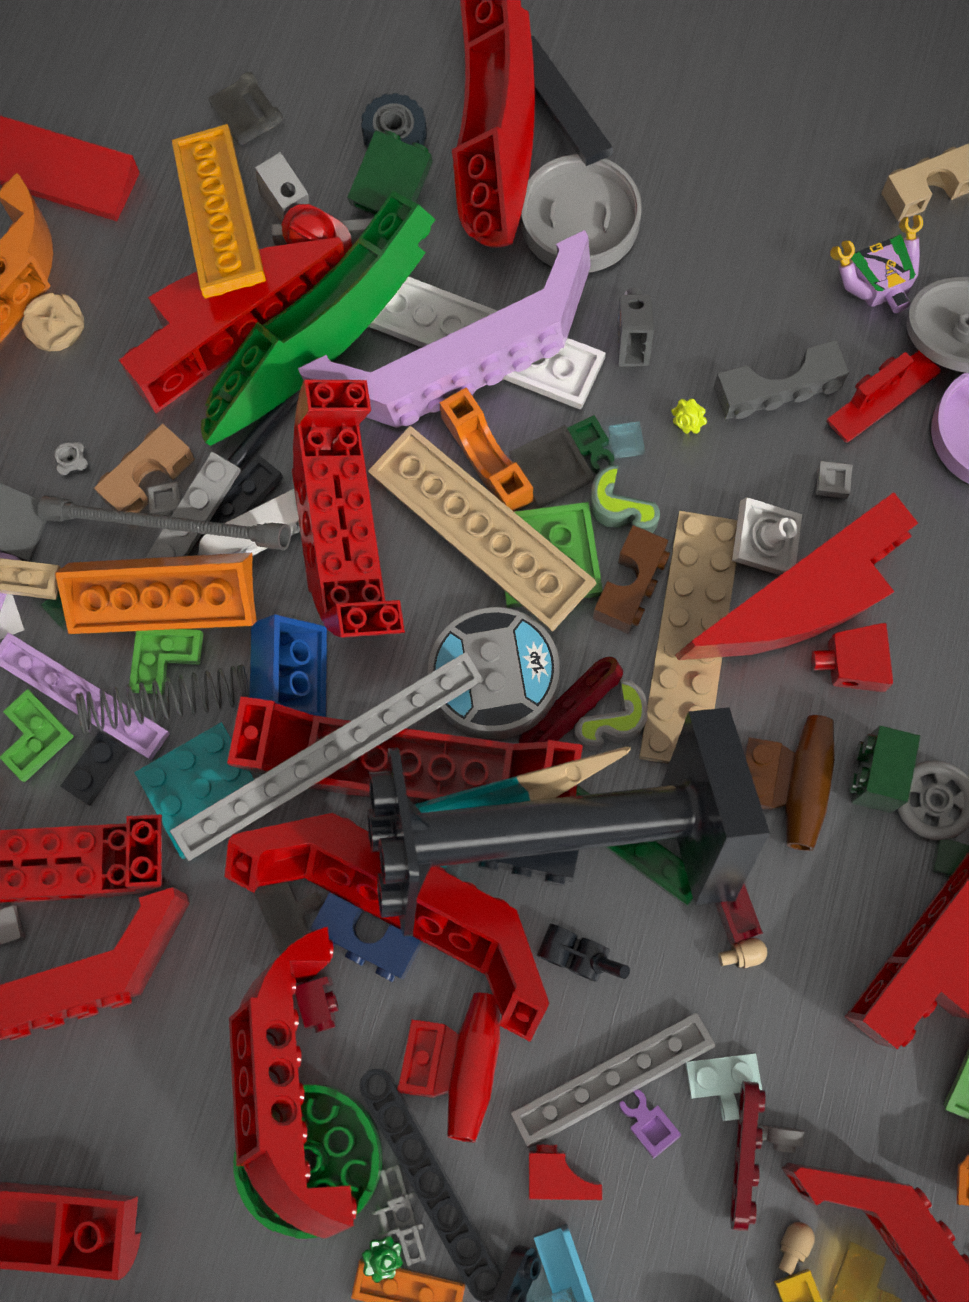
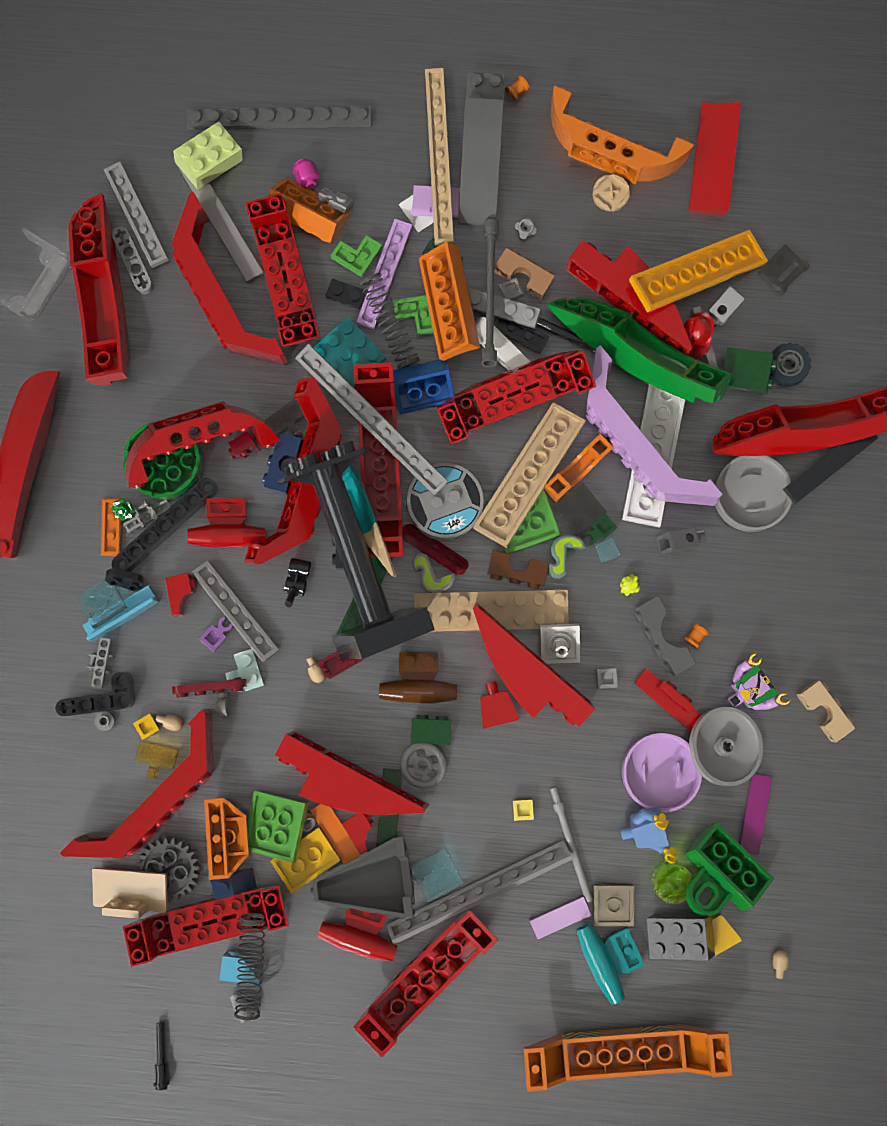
camera: 80 degrees right, 10 degrees up
none -> orange bush [684,623,709,649]

